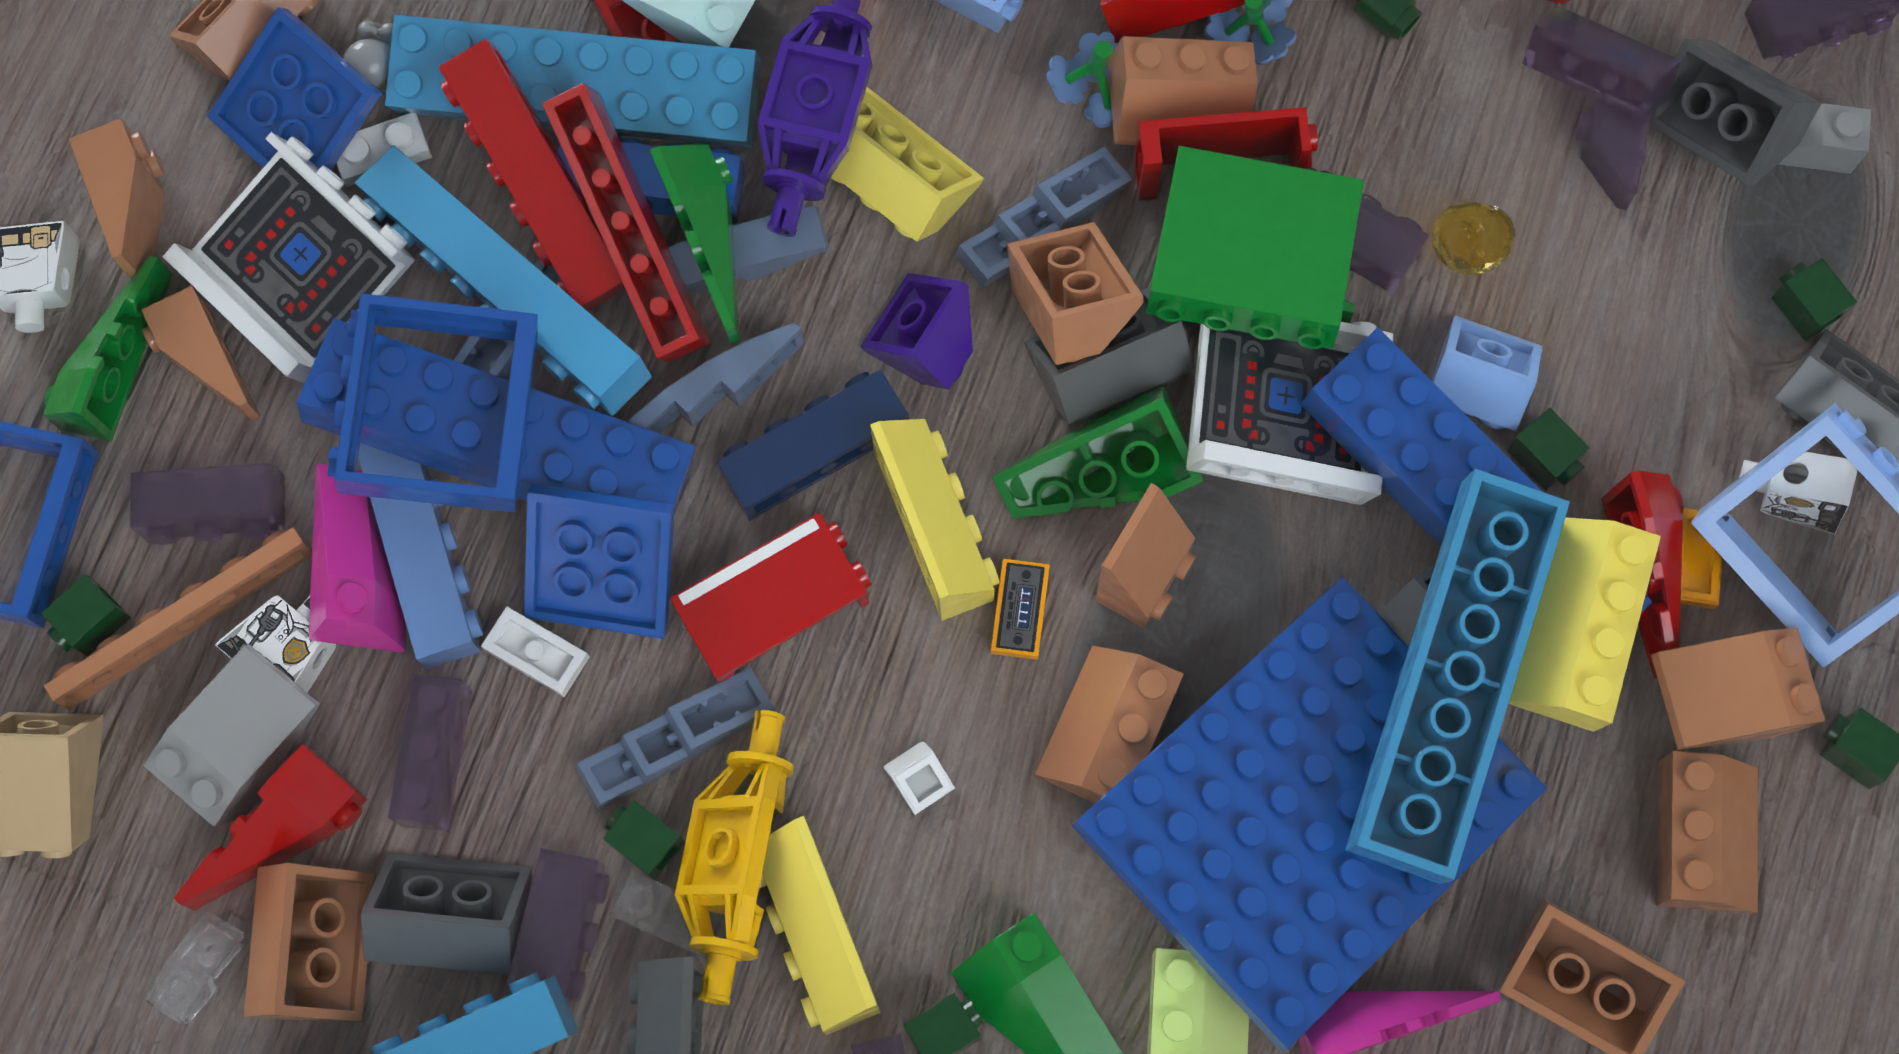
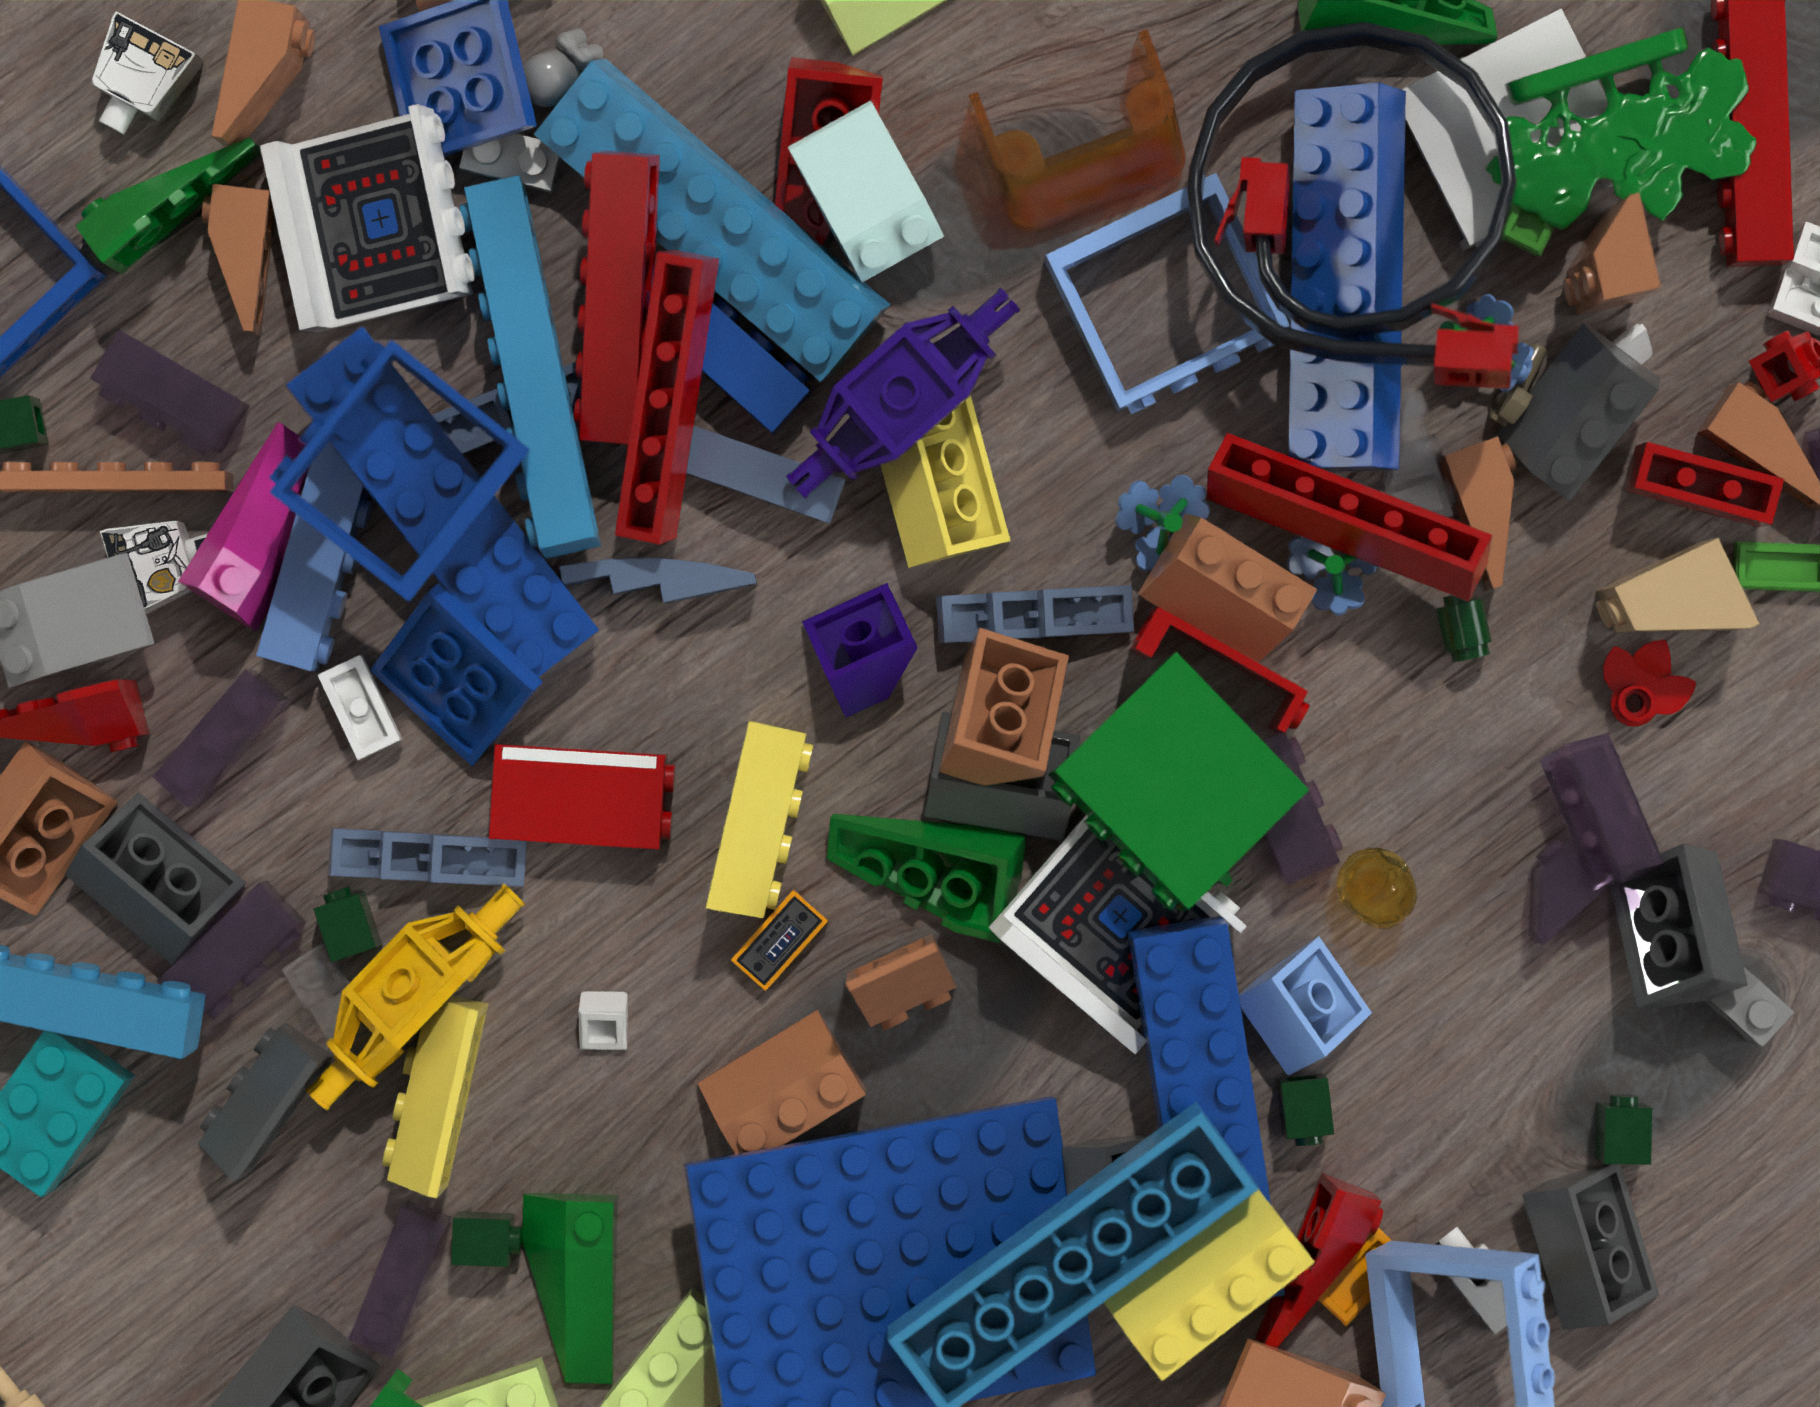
camera: 35 degrees right, 15 degrees up
green wedge [650,144,740,344] -> none
dark blue brick [717,369,909,521] -> none

